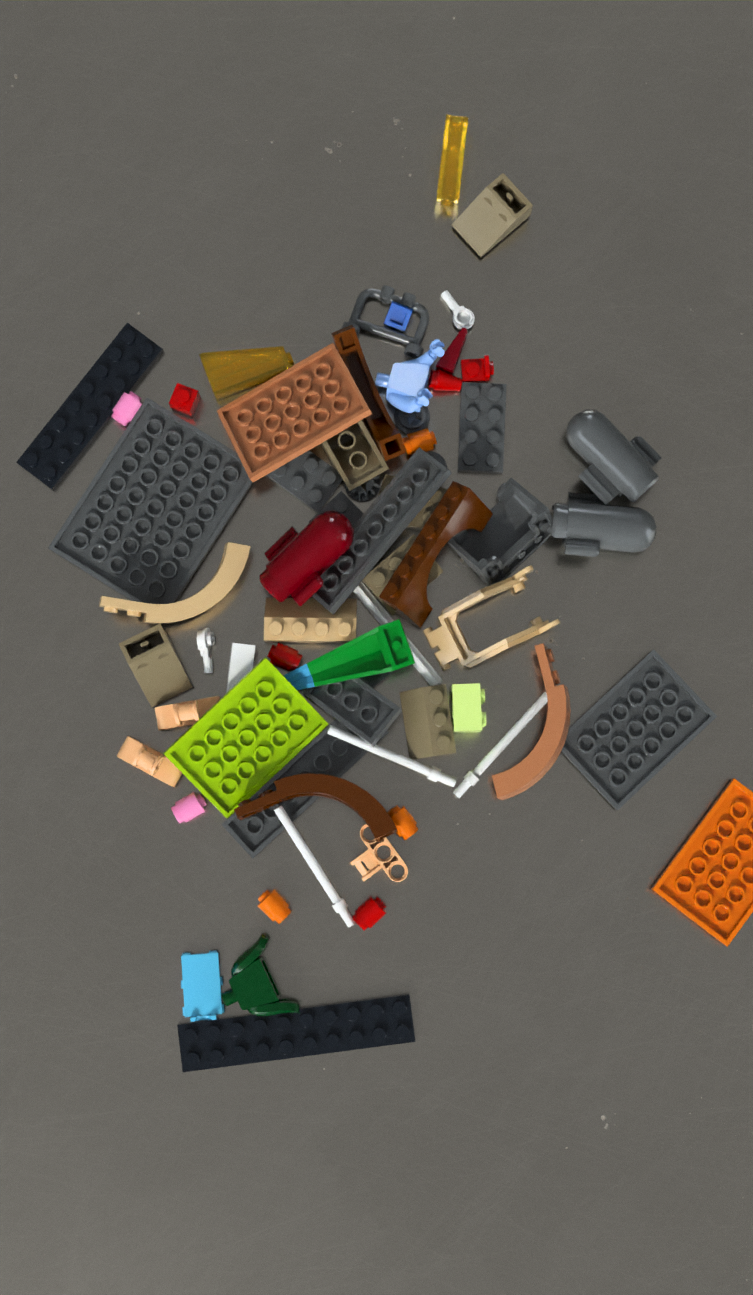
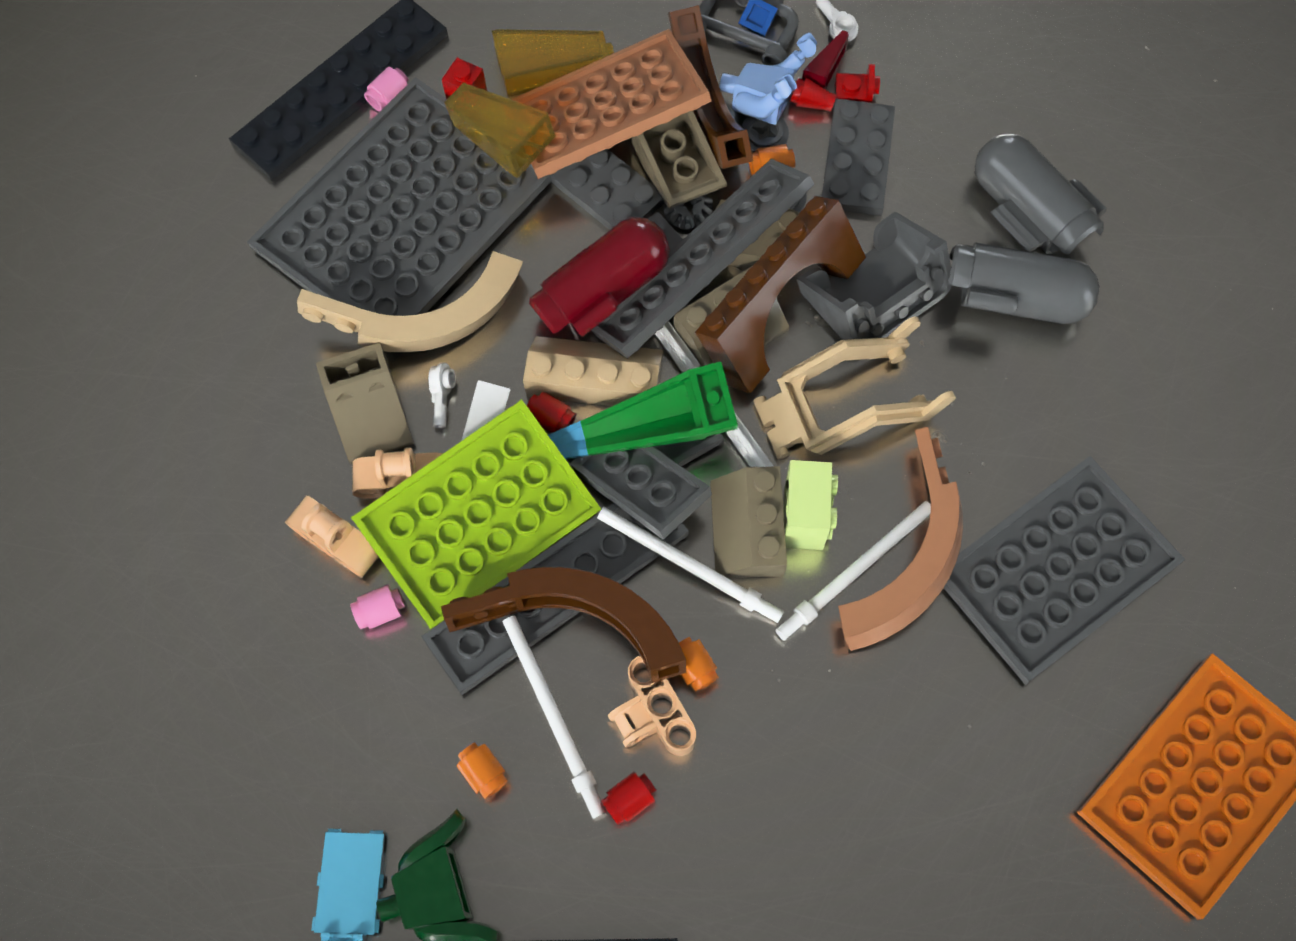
camera: 10 degrees right, 15 degrees down
none -> clear yellow slope [444,83,556,178]

